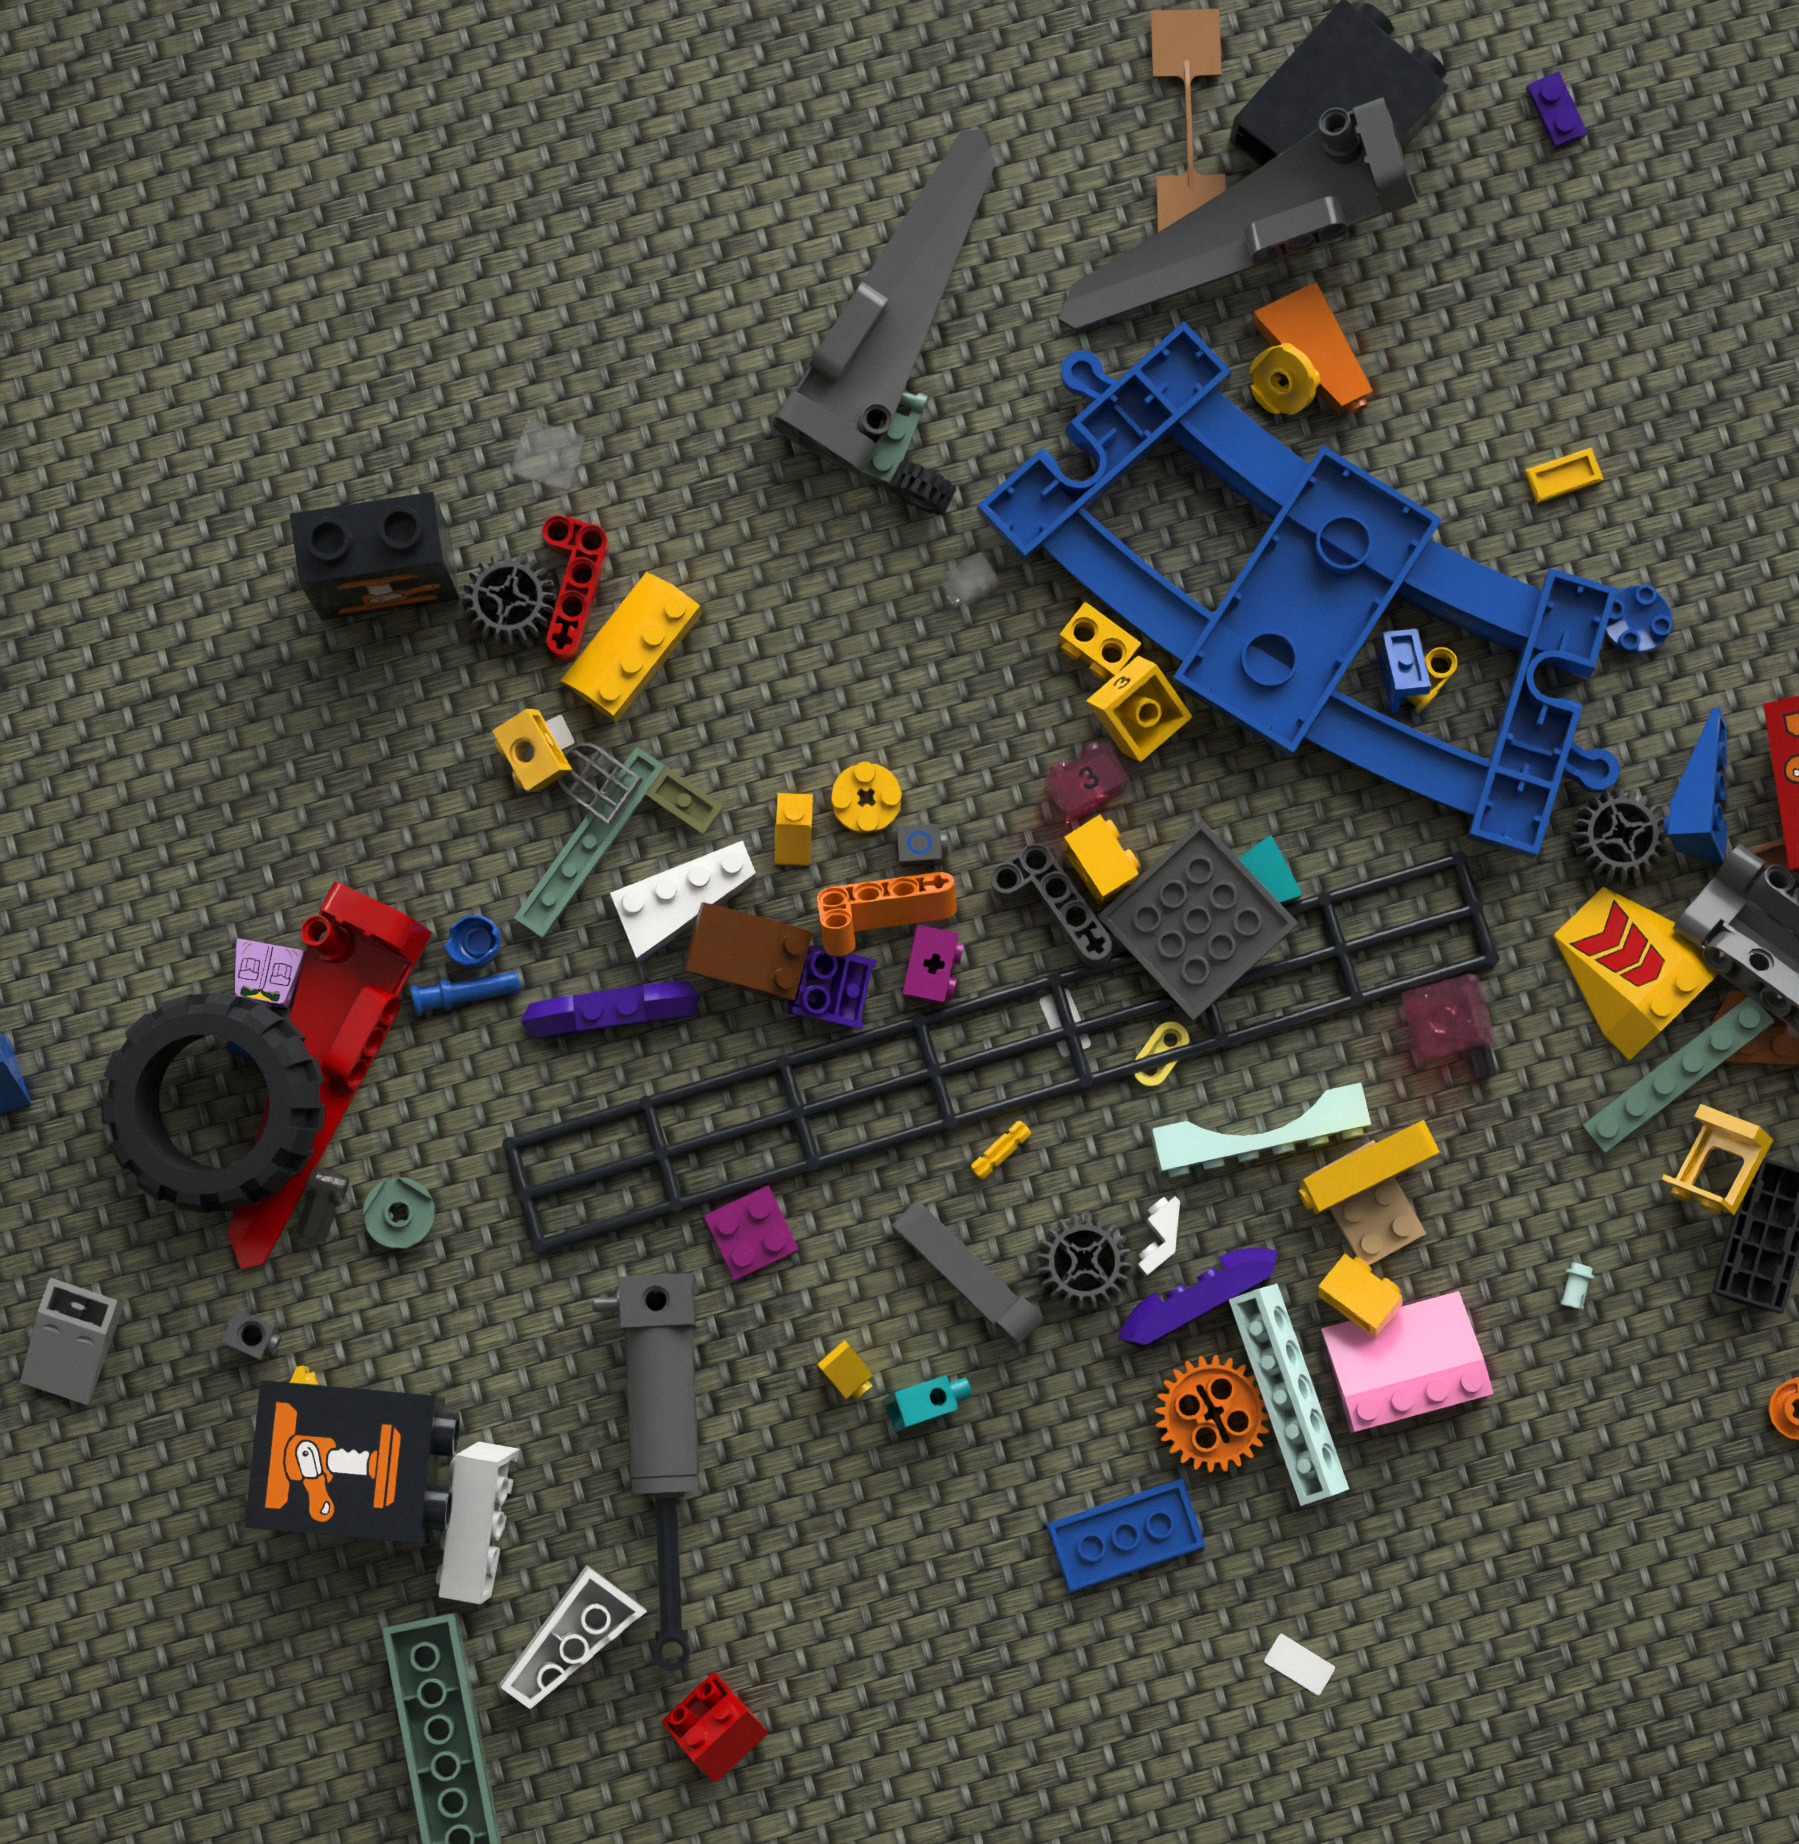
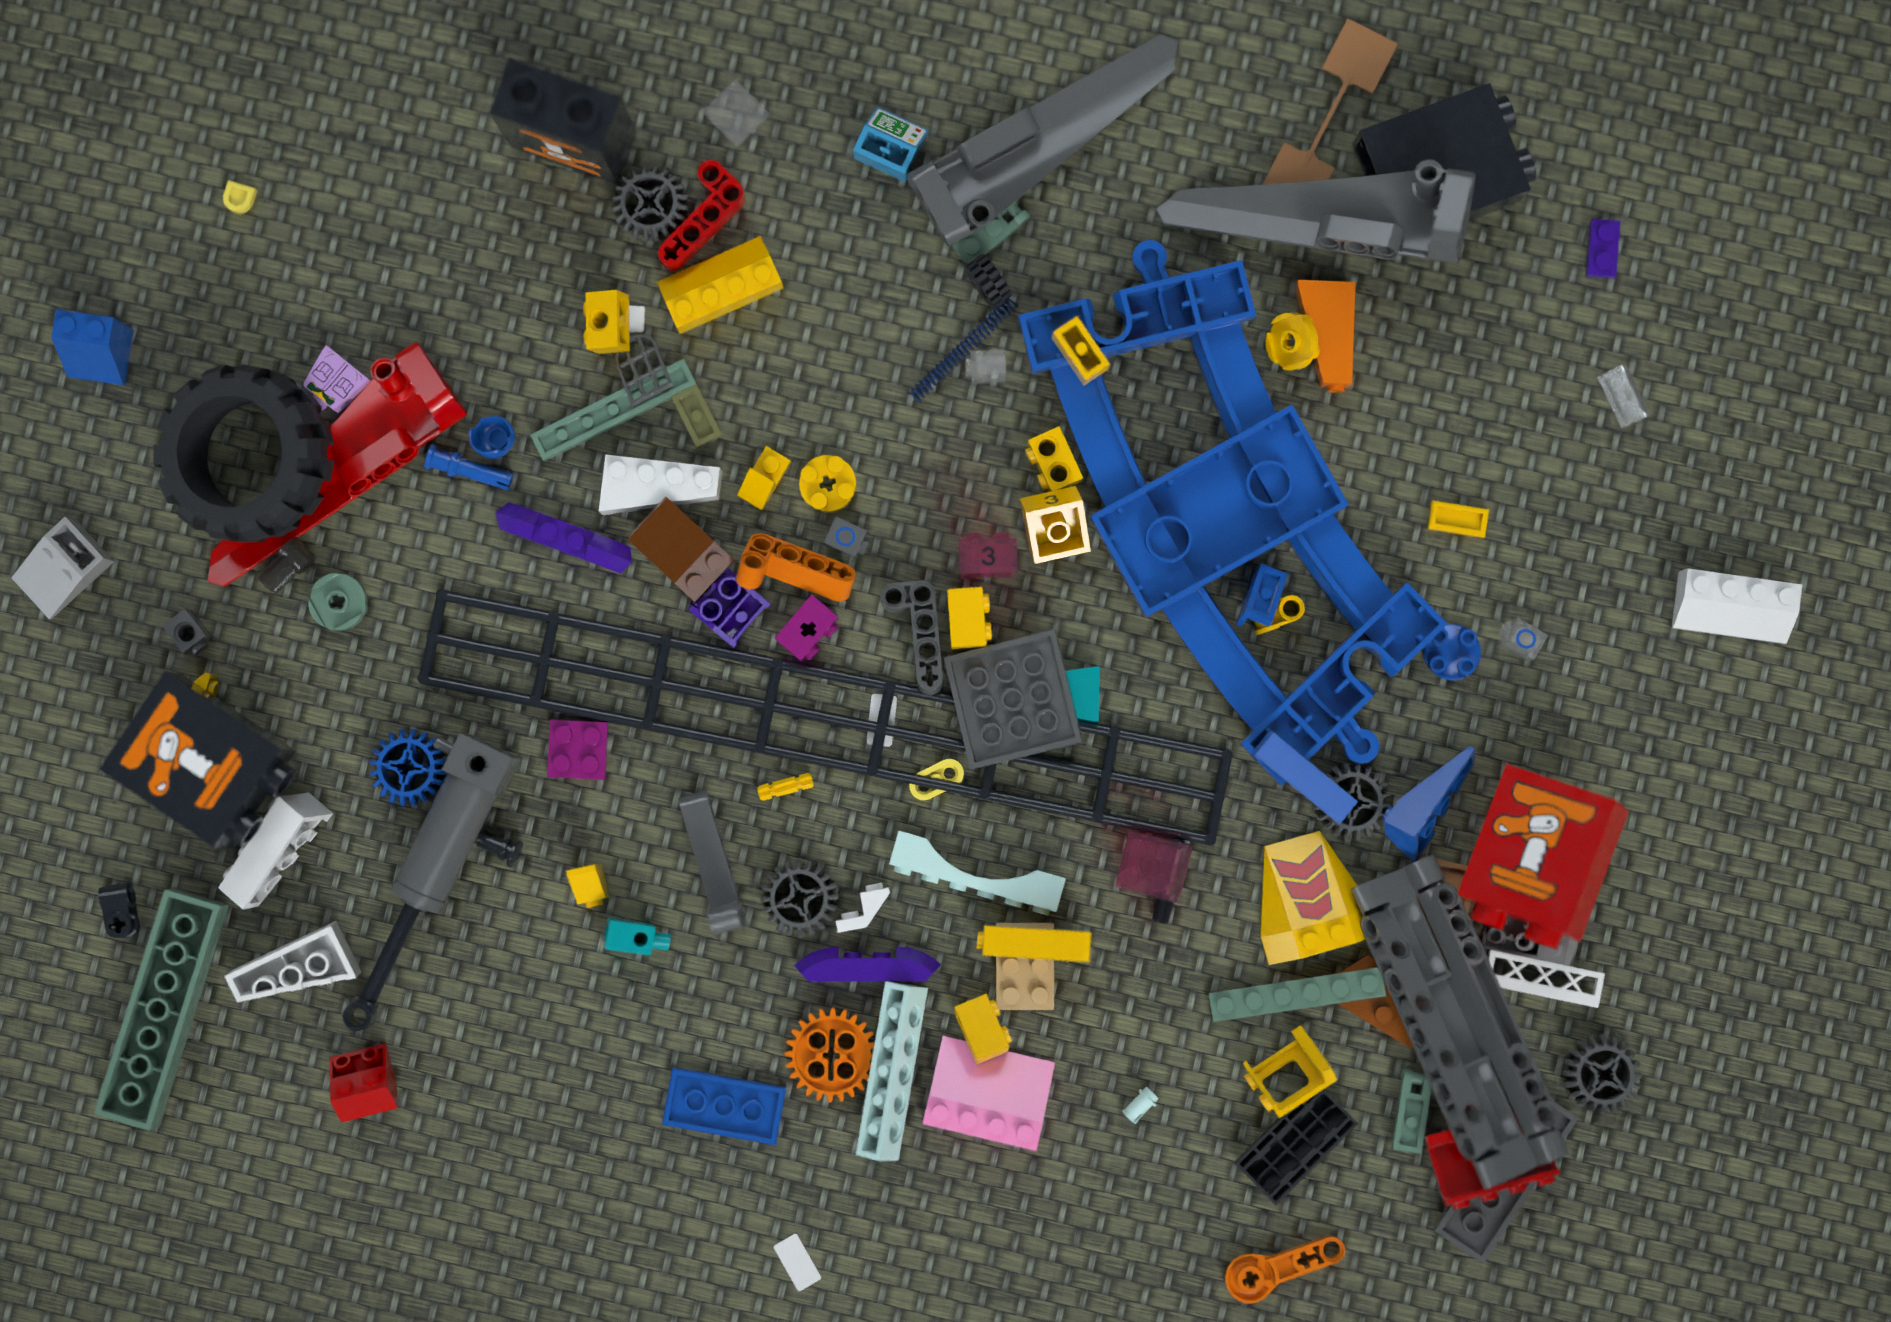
camera: 30 degrees right, 5 degrees up
none -> black piece [98,881,140,938]
none -> light yellow tile [223,180,257,214]
none -> blue gear [369,729,448,806]
none -> black pin [476,830,523,868]
none -> dark azure slope [853,107,929,182]
none -> dark blue piece [907,298,1019,402]
none -> yellow brick [1052,316,1110,386]
none -> tile [1252,731,1358,824]
none -> clear brick [1498,618,1548,662]
none -> clear plate [1597,364,1650,428]

